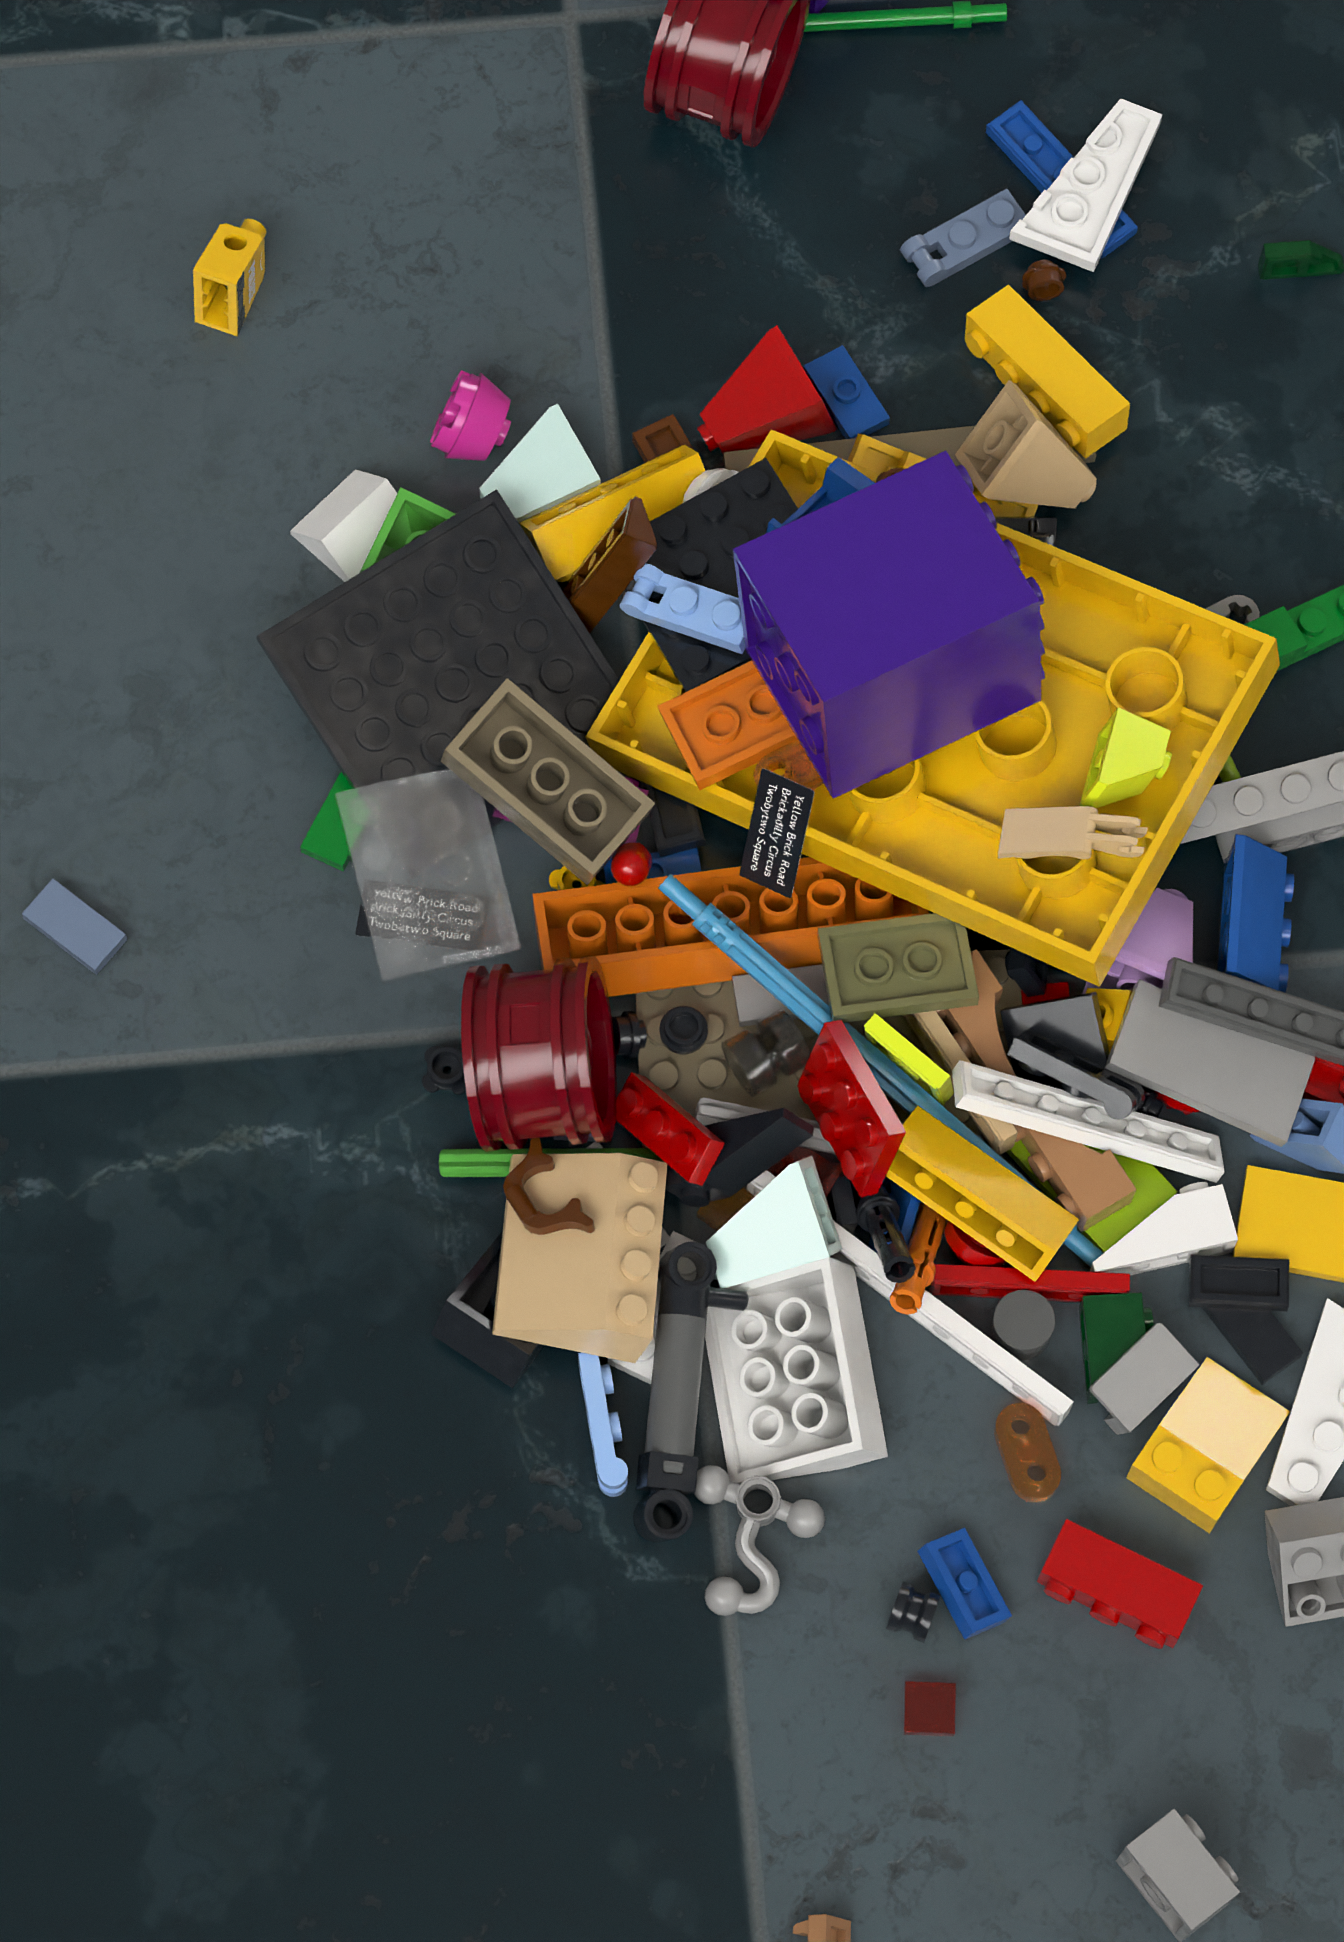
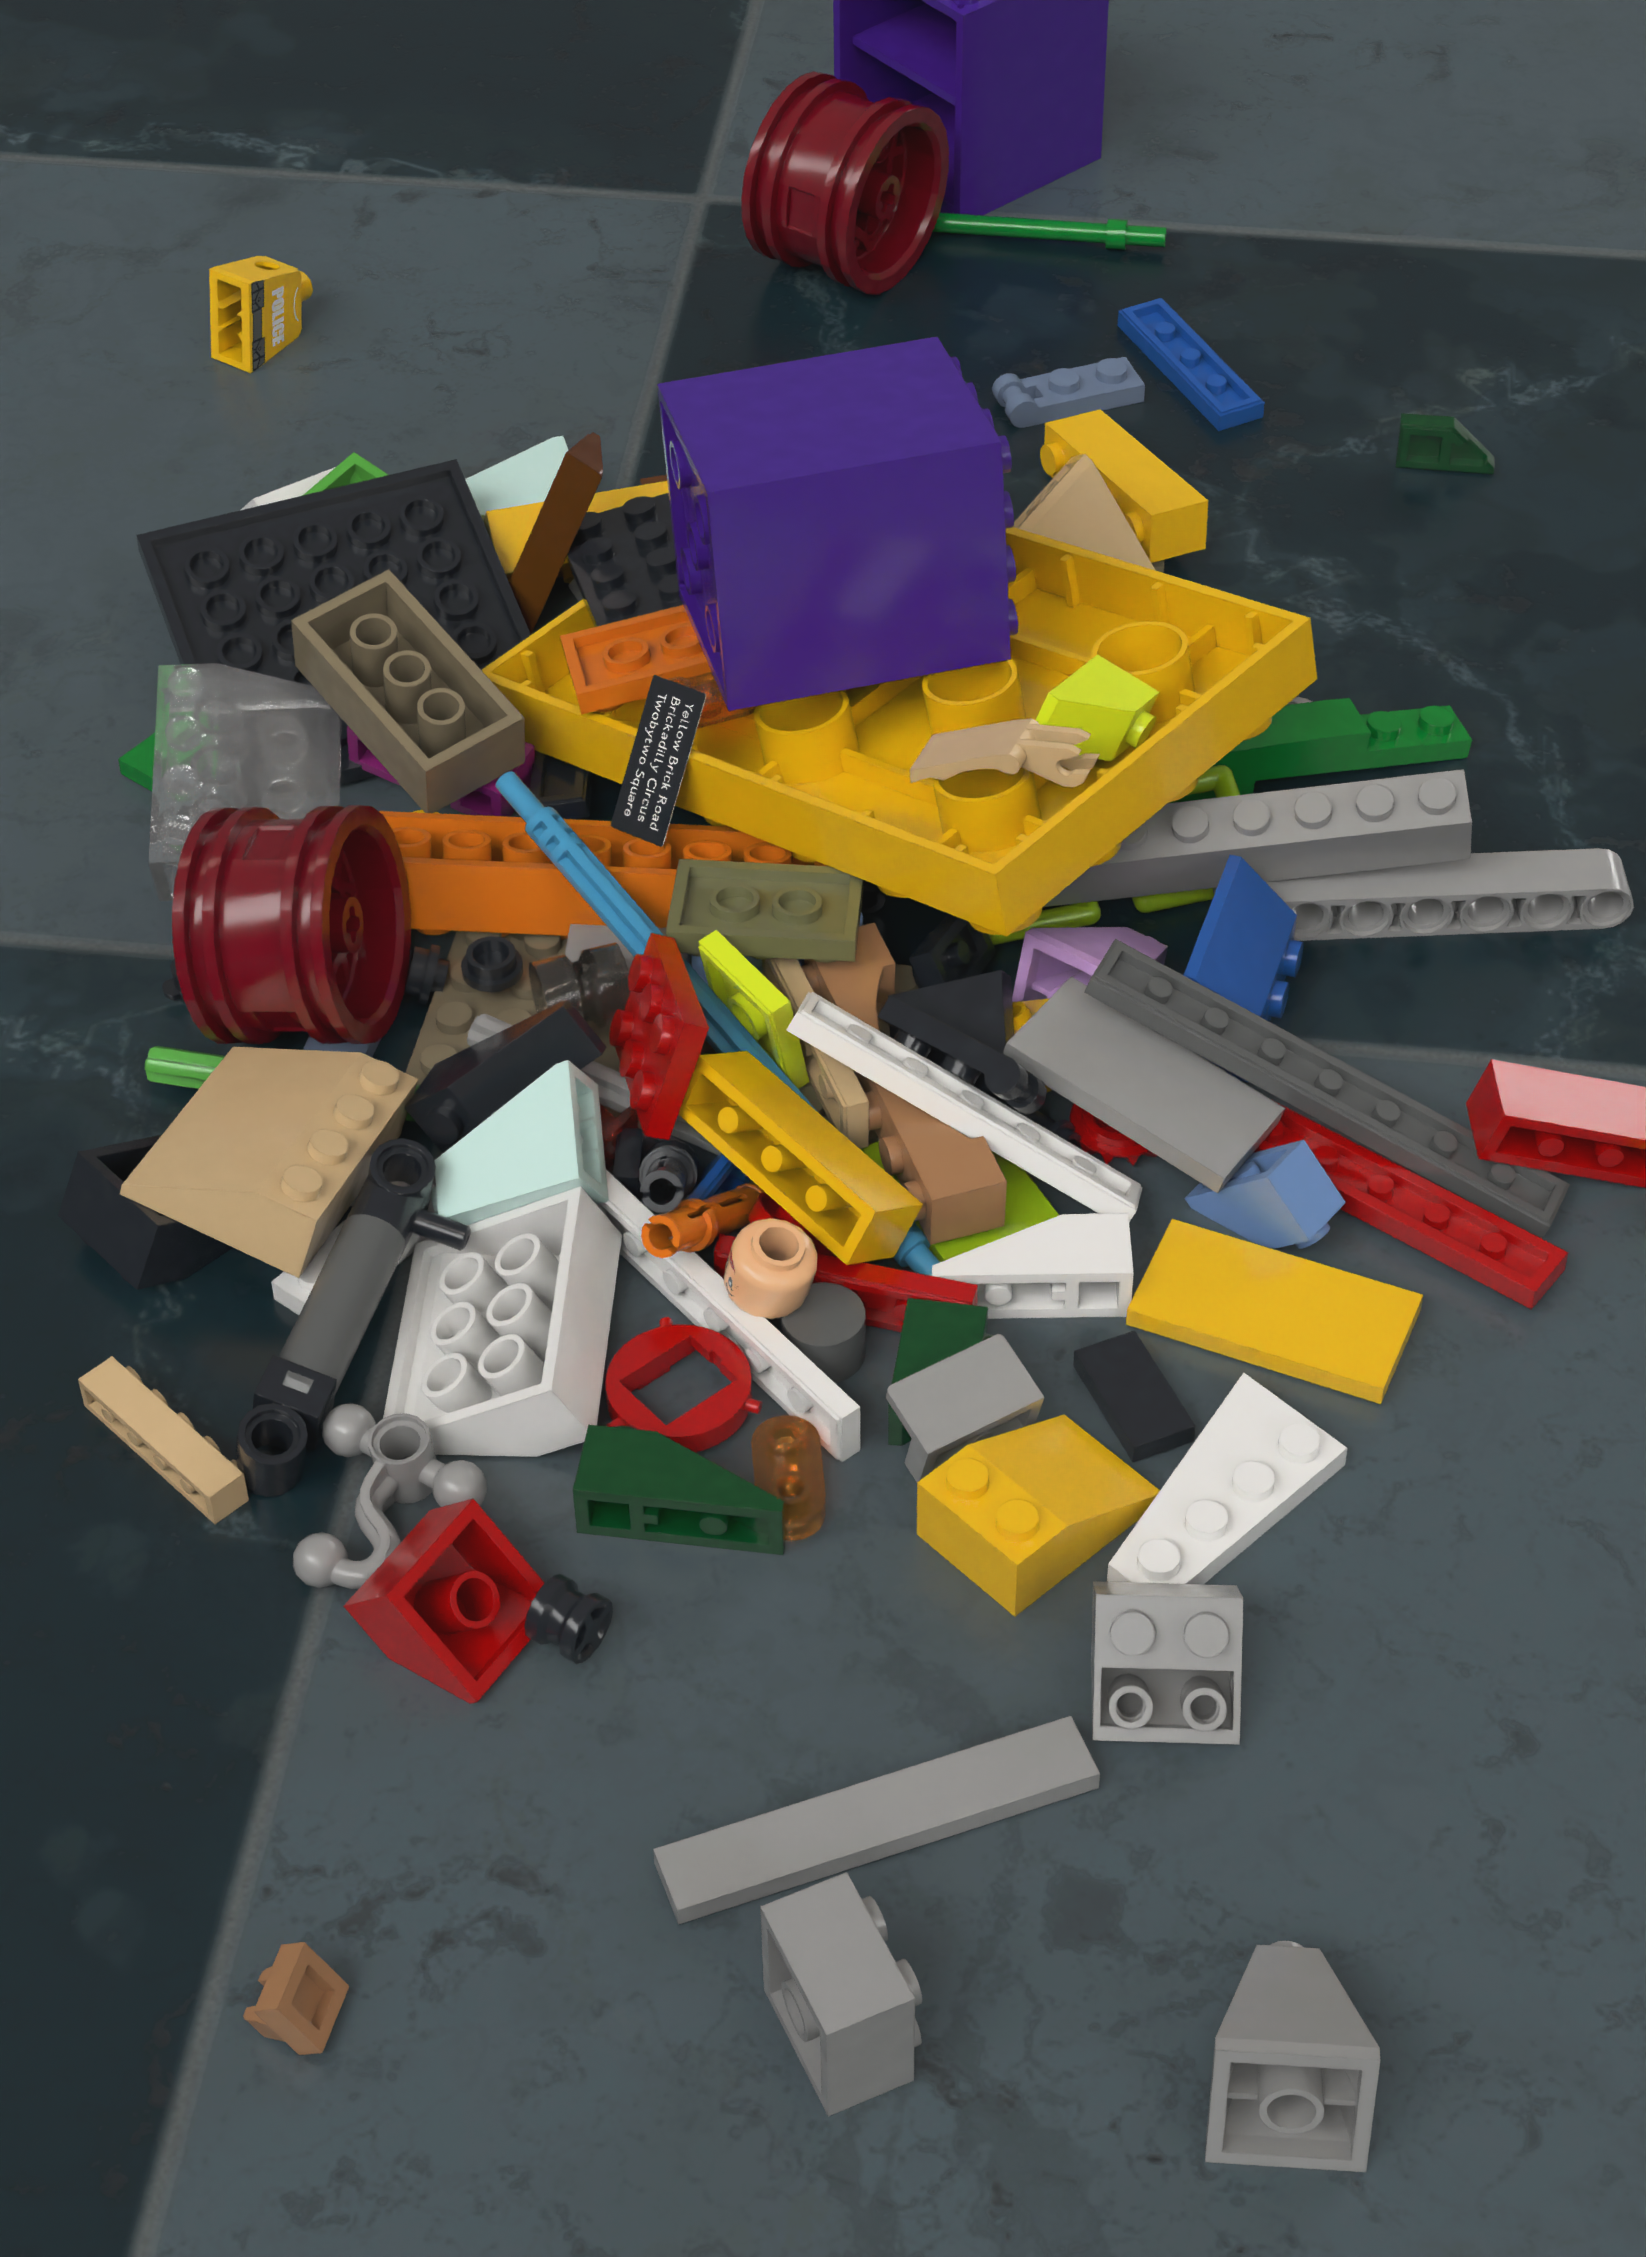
camera: 15 degrees right, 25 degrees down
dark pink cone [430,370,511,461] -> none
reddish brown helmet [503,1138,595,1235] -> none
light blue plate [578,1353,628,1497] -> none
red cylinder [611,843,652,886] -> none
red plate [616,1072,725,1186] -> none
light blue plate [620,563,745,654] -> none
clear red tile [903,1681,956,1736] -> none
blue plate [917,1528,1012,1640] -> none
white wing [1009,99,1163,272] -> none
reddish brown plate [1022,260,1066,301] -> none
red brick [1037,1519,1204,1649] -> none
black tile [1188,1255,1289,1312] -> none
none -> tan piece [78,1356,249,1524]
none -> red slope [343,1498,545,1704]
none -> dark green slope [573,1424,785,1555]
none -> red piece [605,1317,762,1452]
none -> light grey tile [653,1716,1100,1925]
none -> light nougat head [724,1218,818,1319]

